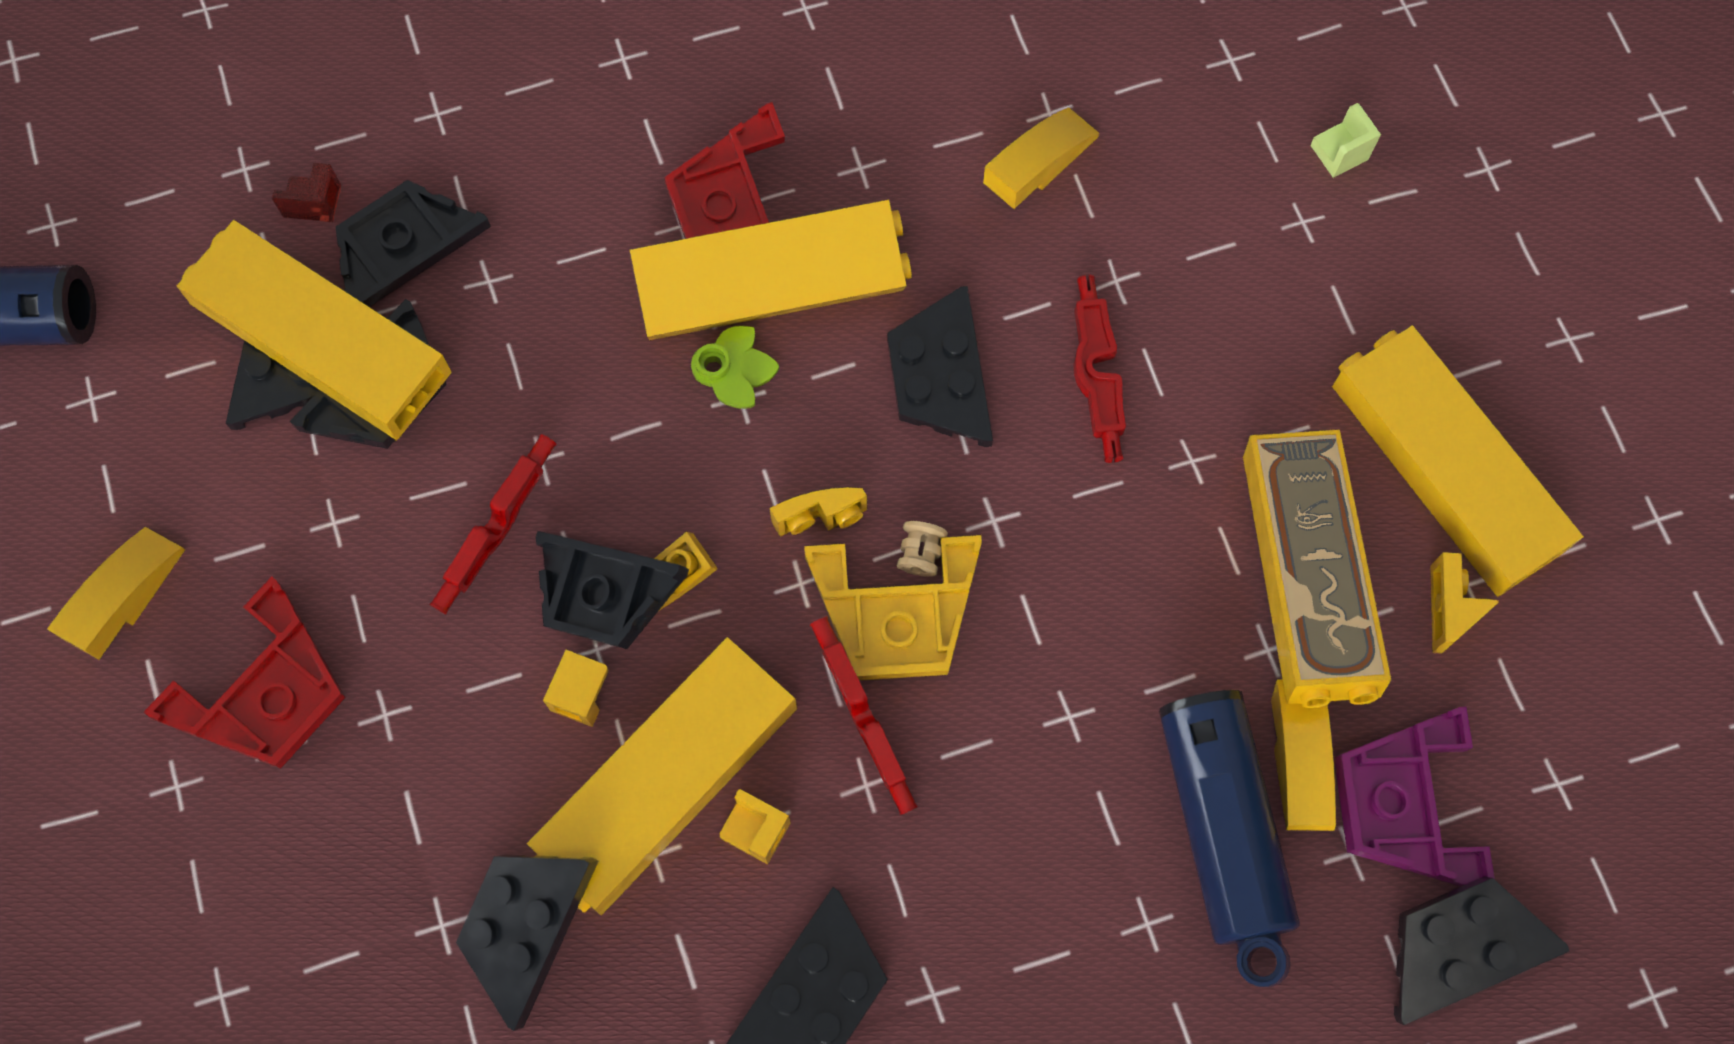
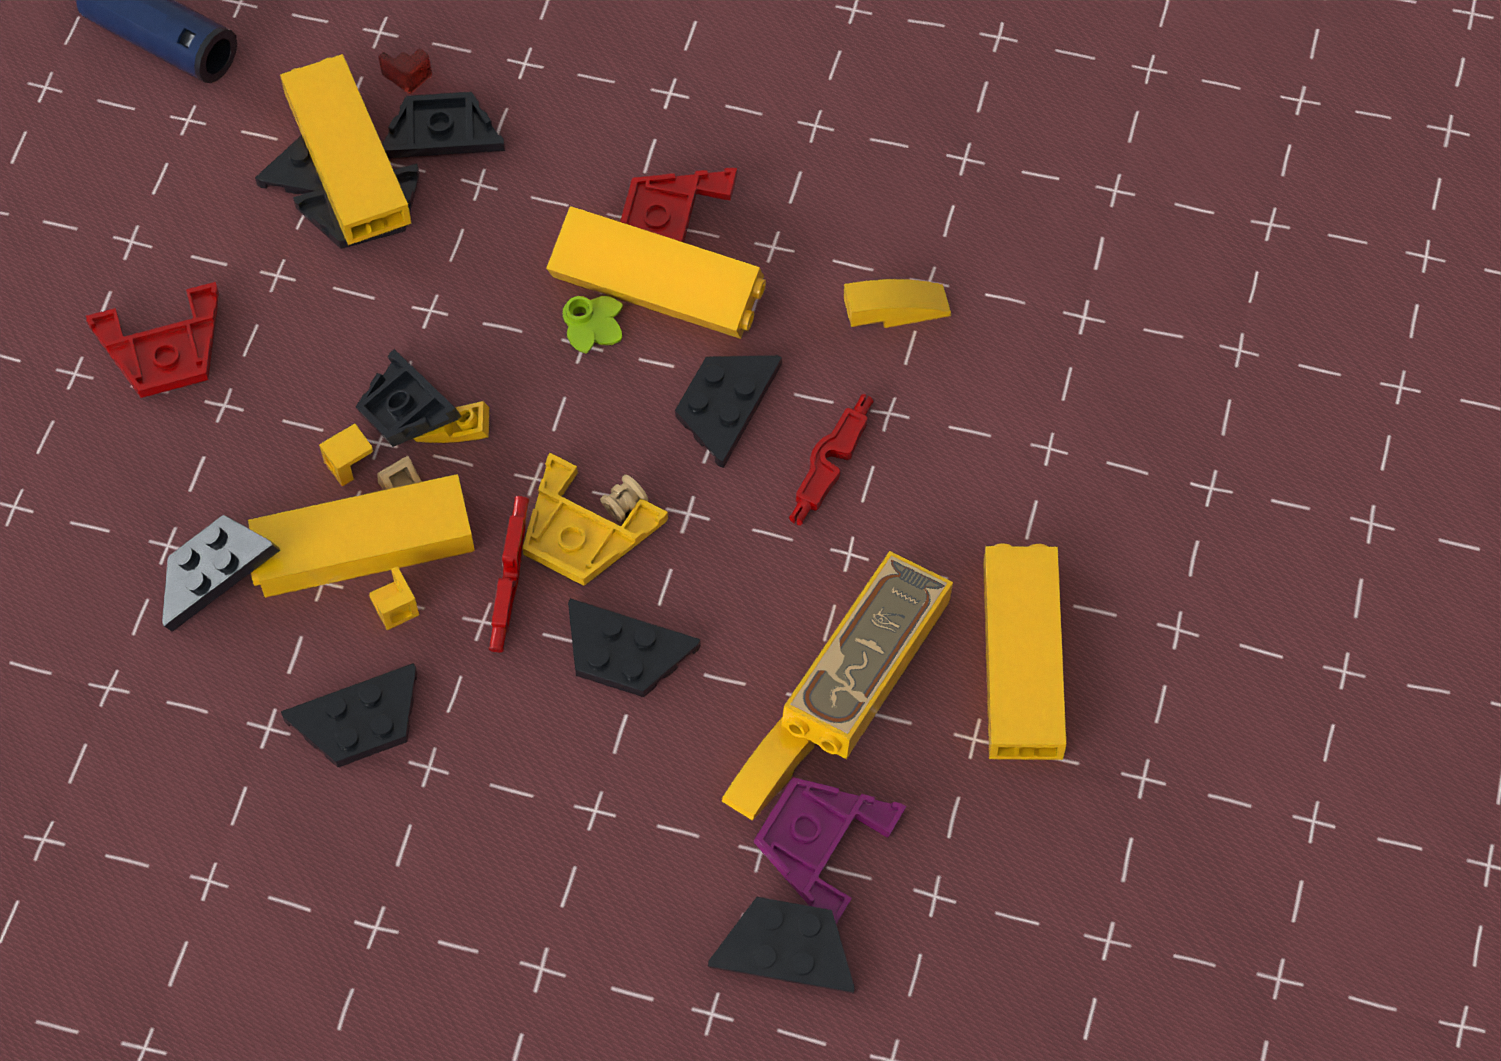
camera: 35 degrees right, 10 degrees down
yellow slope [47,527,185,660] -> none
red piece [429,434,557,615] -> none
yellow slope [769,487,867,537] -> none
dark blue piece [1159,690,1300,987] -> none
yellowish green panel [1310,103,1381,178] -> none
yellow slope [1430,552,1499,654] -> none
none -> tan slope [377,456,422,490]
none -> black wing [568,598,701,697]

